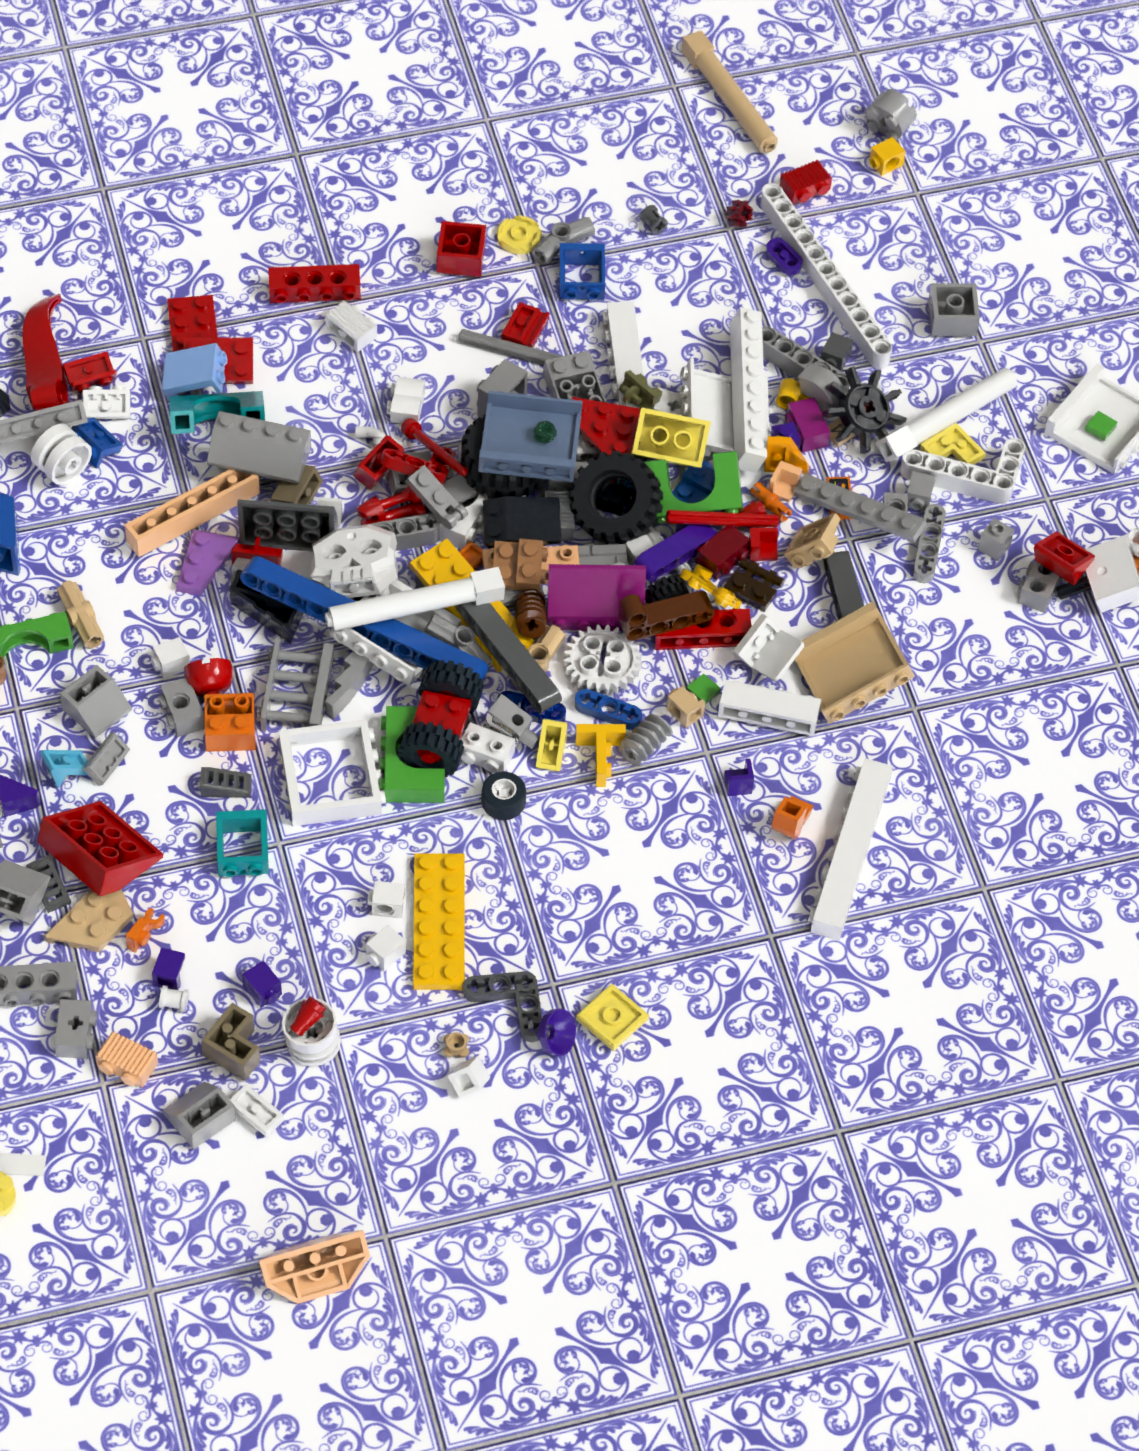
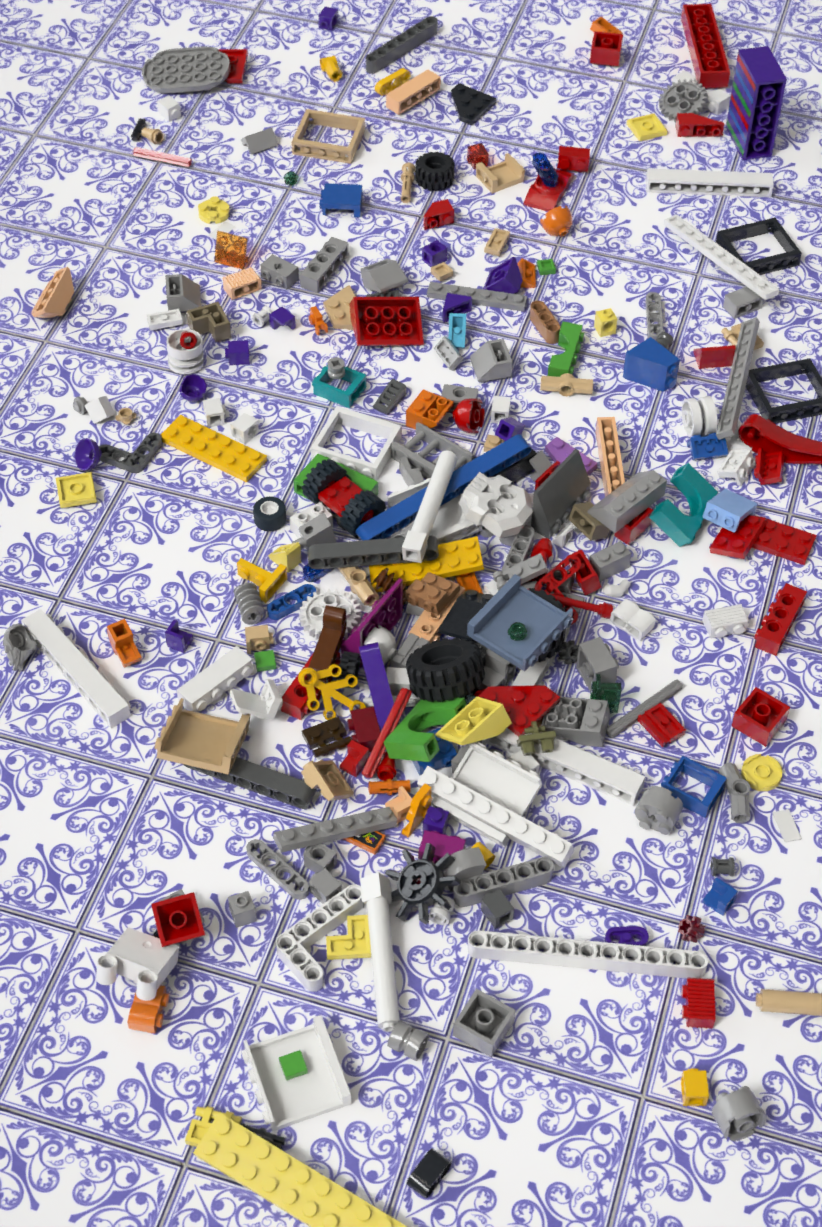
camera: 125 degrees right, 5 degrees down
none -> light grey hair [3,623,37,671]
none -> light grey plate [73,397,88,414]
none -> dark purple hair [179,374,207,402]
none -> clear orange hinge [214,231,249,270]
none -> light grey wheel [327,357,345,379]
none -> light grey wheel [387,1020,429,1061]
none -> black beam [406,1148,452,1199]
none -> tan plate [483,434,505,452]
none -> dark purple brick [494,417,525,441]
none -> light grey brick [589,541,632,582]
none -> clear green bracket [590,674,622,714]
none -> light grey brick [635,786,683,835]
none -> blue panel [702,877,738,916]
none -> white sticker [772,809,801,842]

